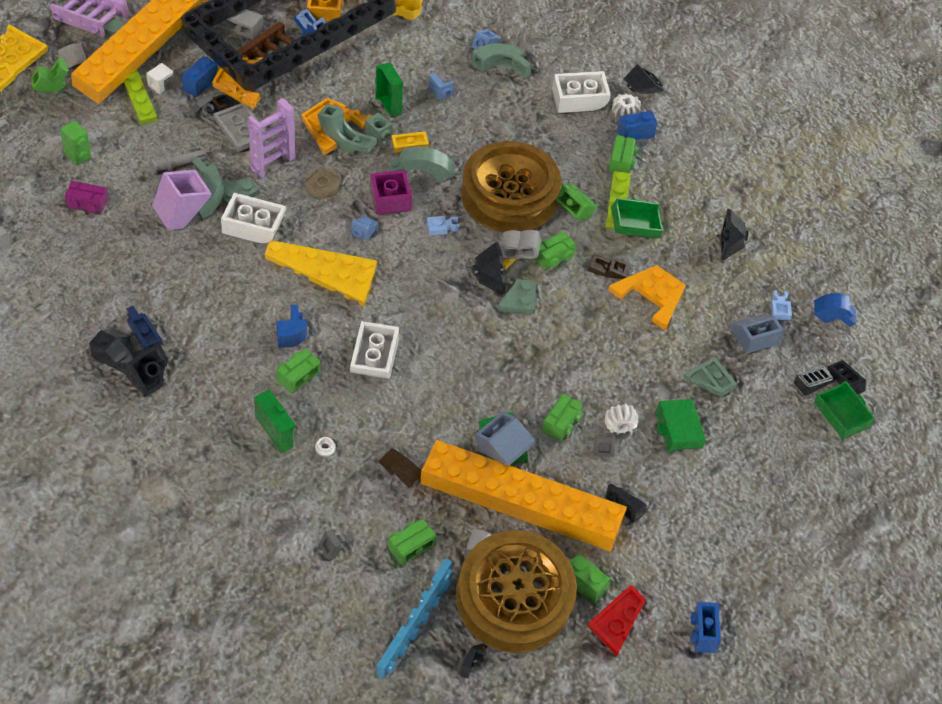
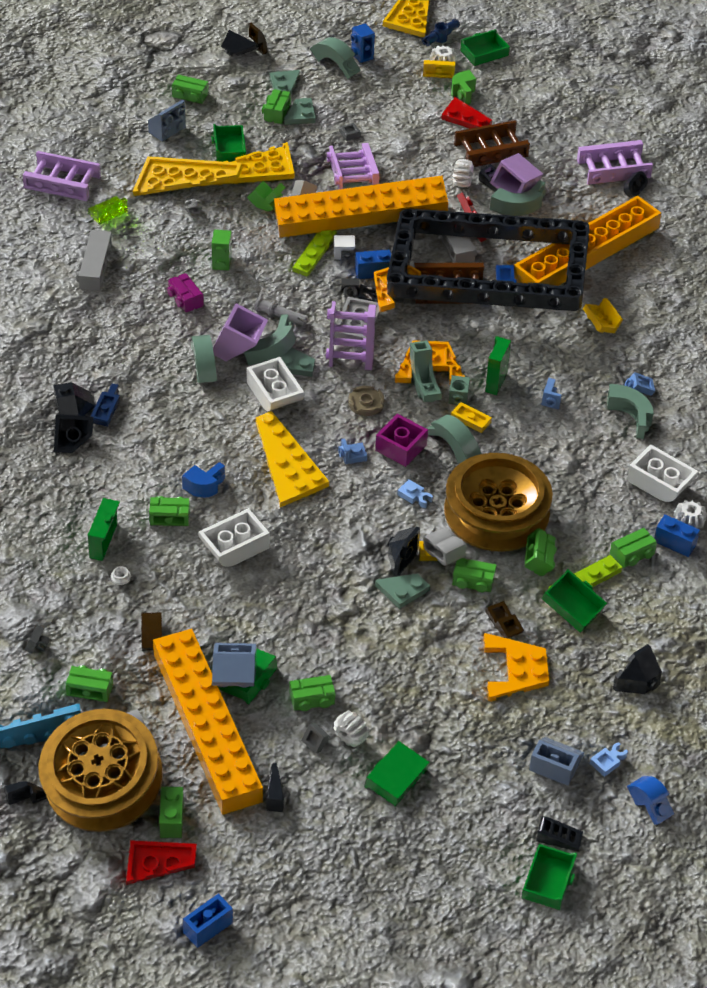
camera: 50 degrees right, 5 degrees down
sand green wing [684,357,737,397] -> none
black slope [827,360,866,395] -> none
none -> sand green arch [191,335,217,383]

